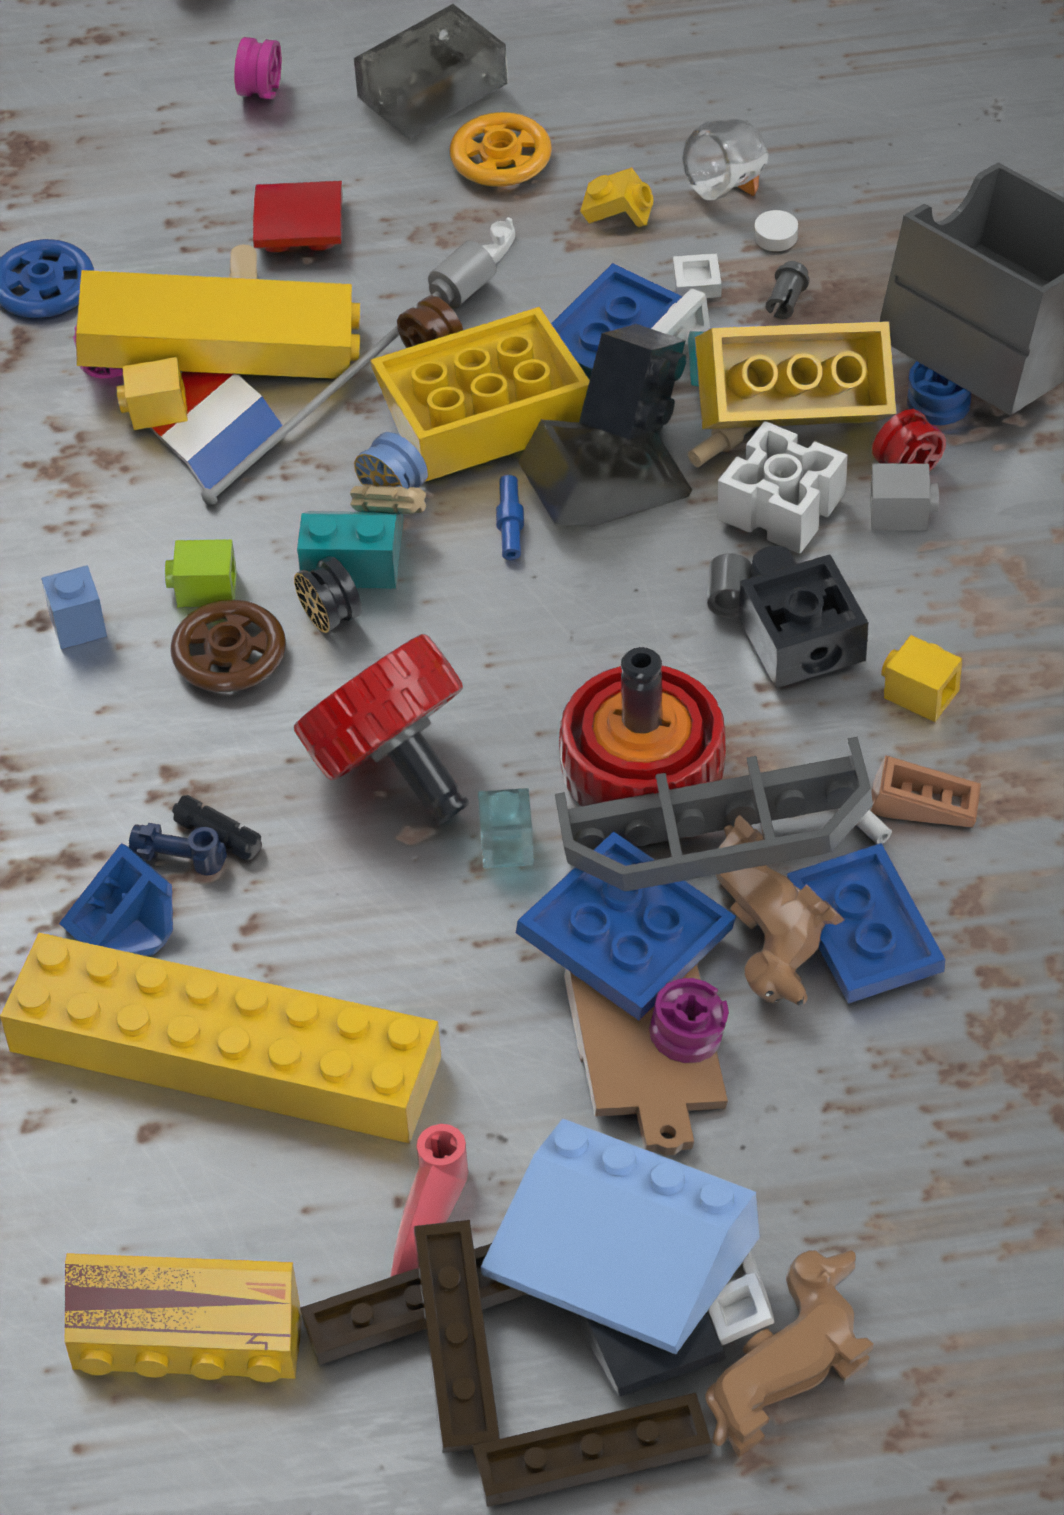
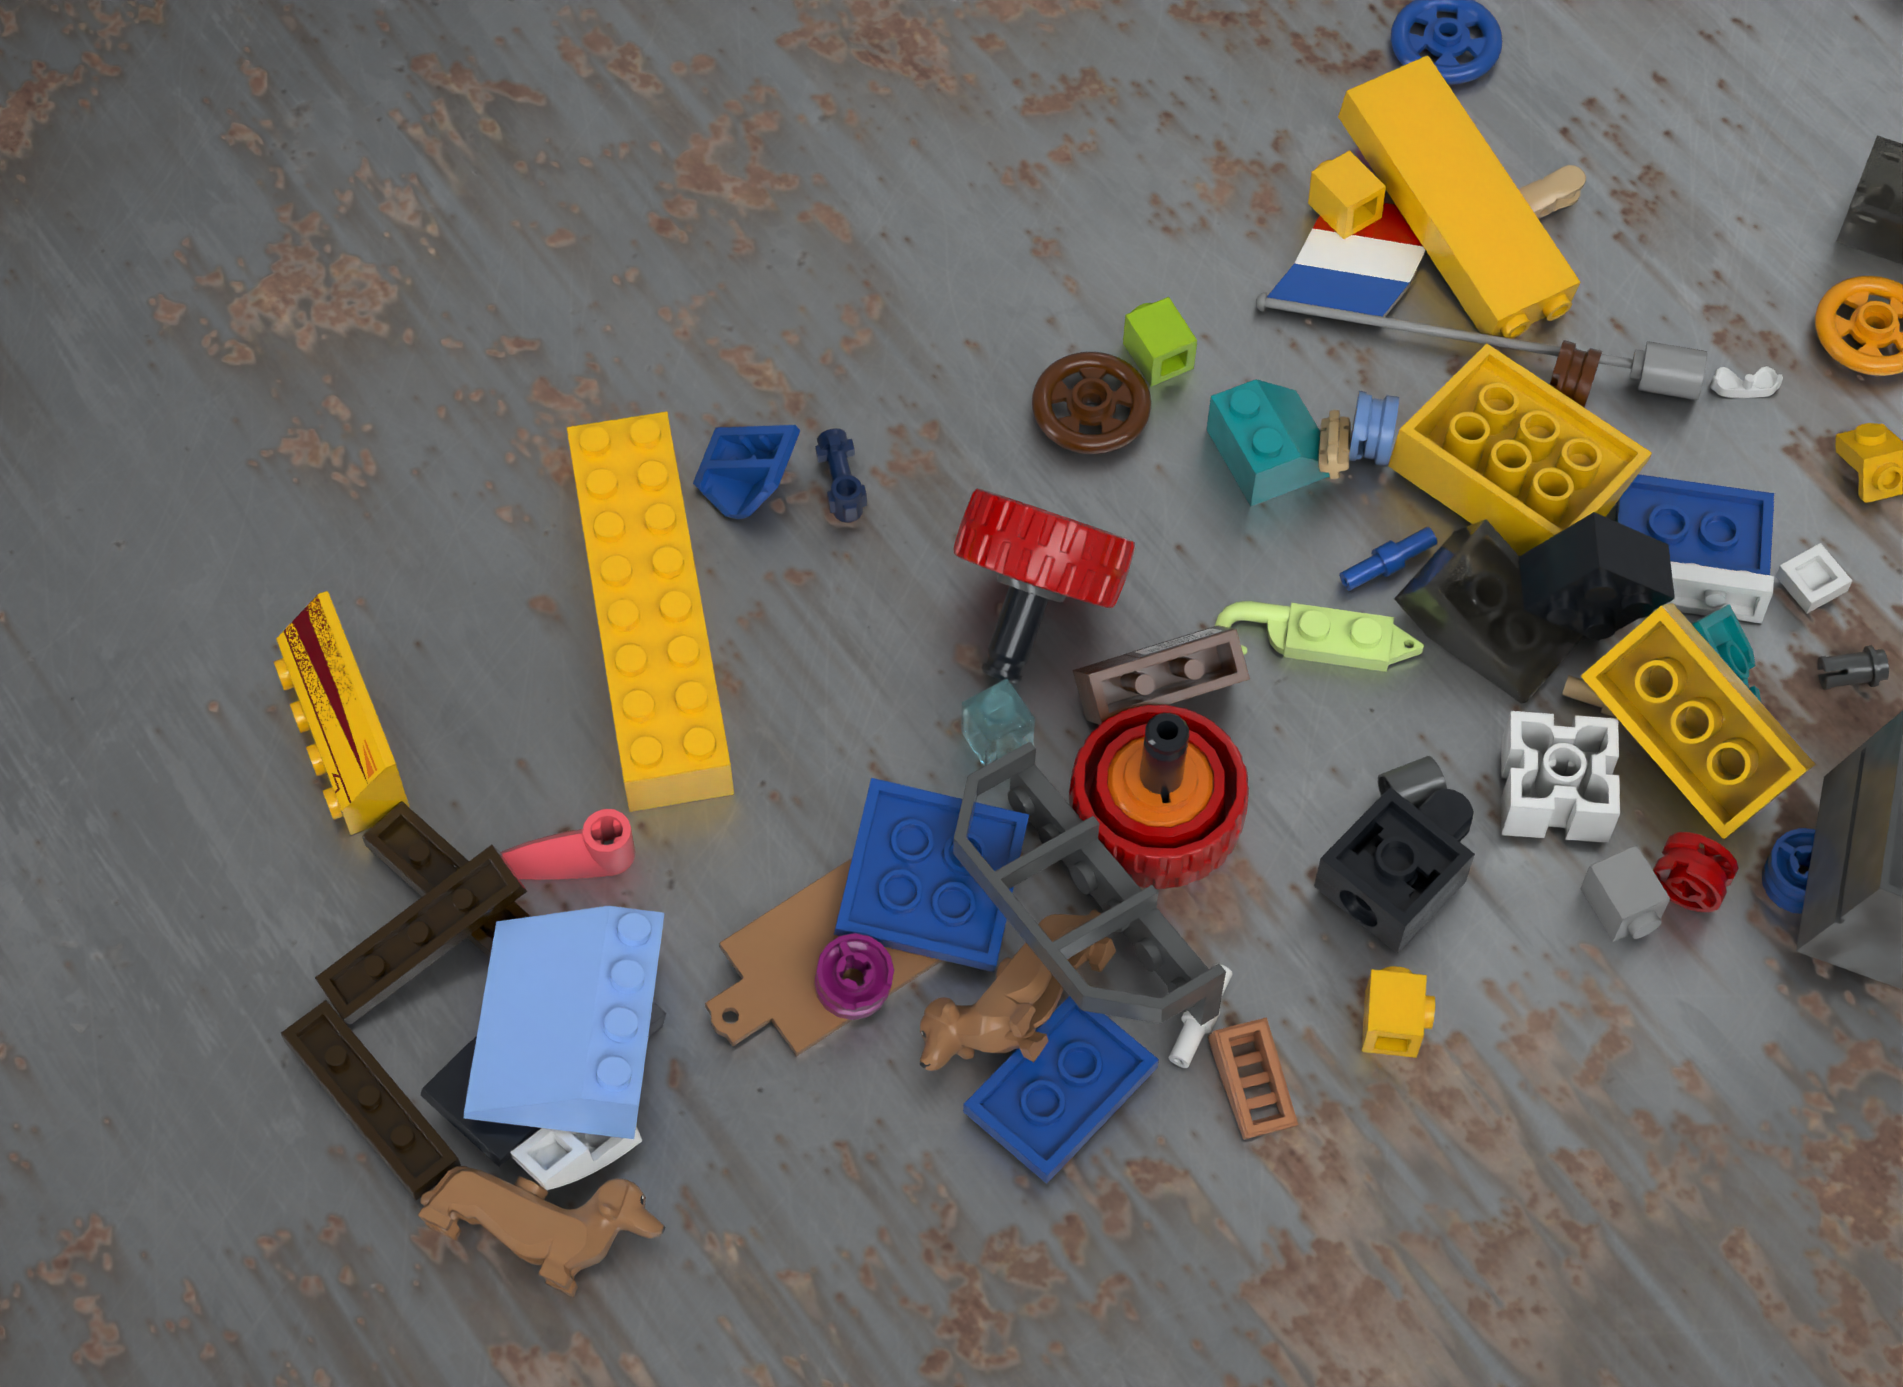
camera: 60 degrees right, 10 degrees up
medium blue brick [41,565,107,649] -> none
black axle [172,795,262,860] -> none
dark pink wheel [234,37,282,100] -> none
red slope [253,180,343,252] -> none
black wheel [294,556,362,633] -> none
none -> reddish brown brick [1073,625,1250,725]
none -> yellowish green plate [1215,601,1424,672]

